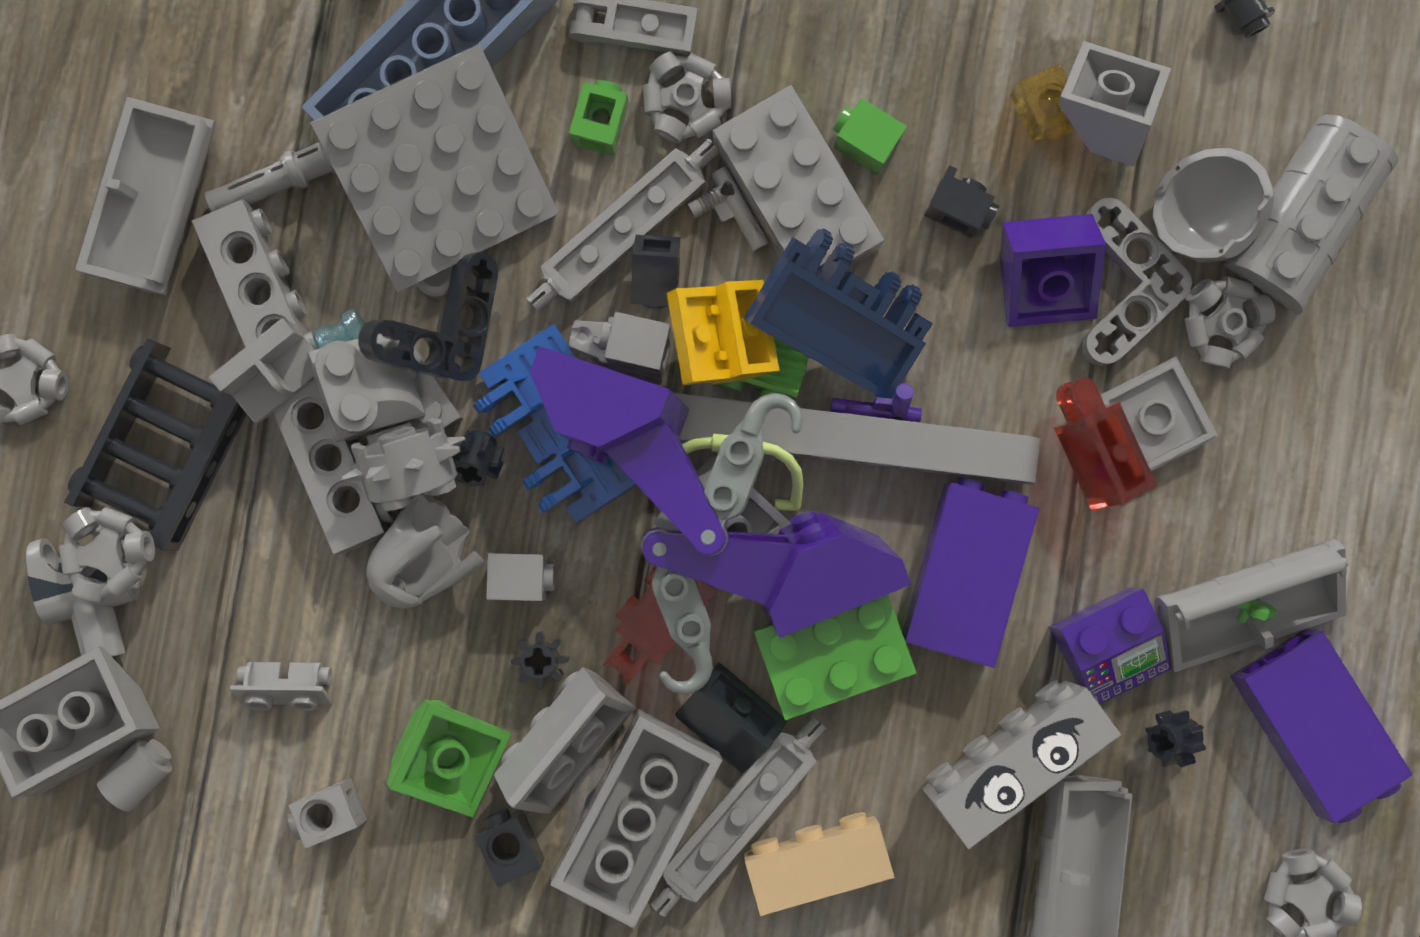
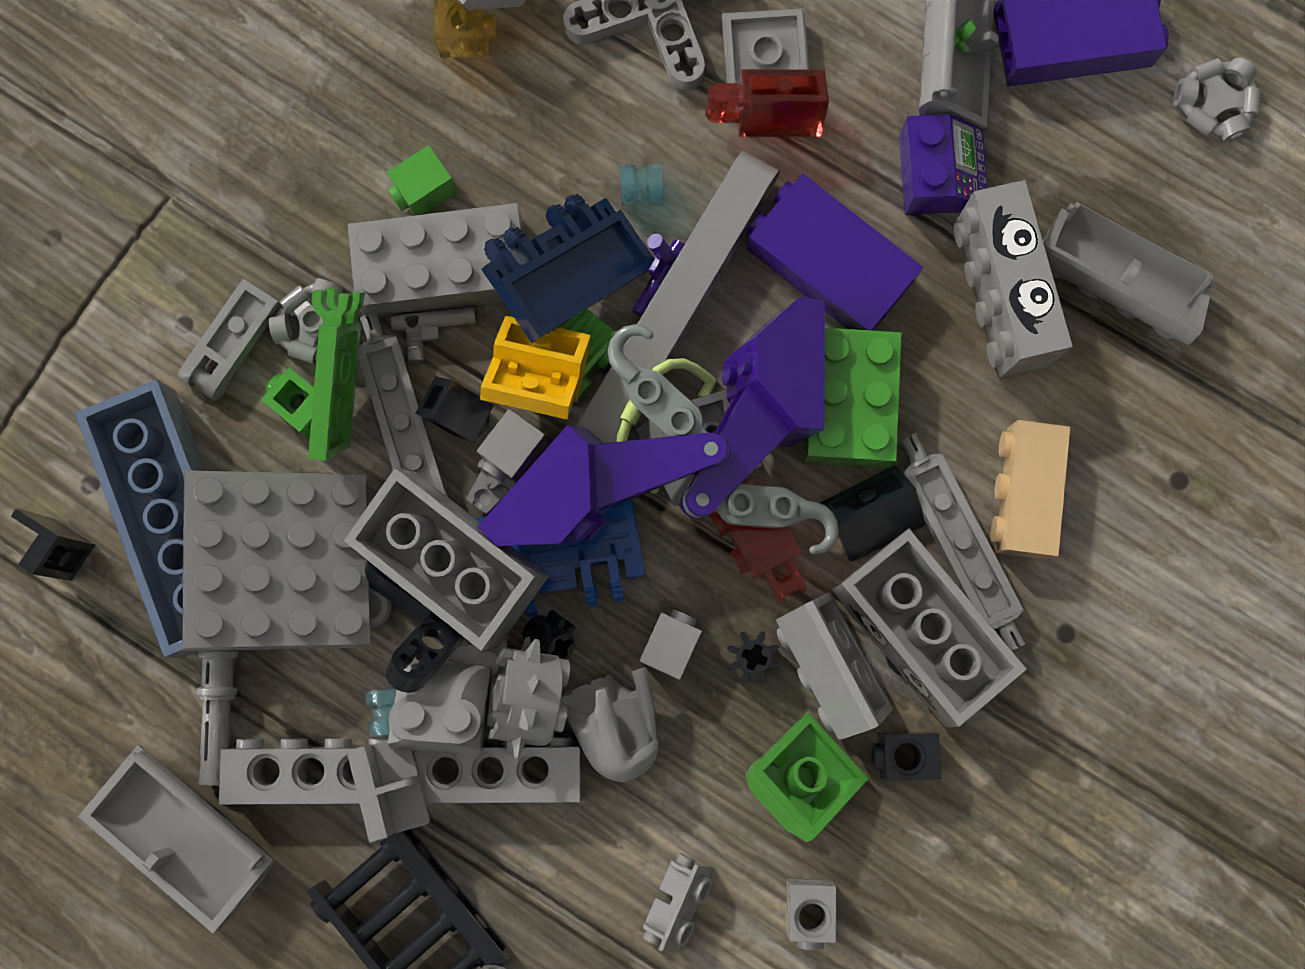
camera: 65 degrees left, 5 degrees down
black brick [924,165,1000,238] -> none
dark purple slope [1000,214,1106,327] -> none
black gear [1145,710,1206,768] -> none
none -> bright green tile [308,288,365,461]
none -> light grey brick [344,468,549,651]
none -> clear light blue wheel [620,163,664,207]

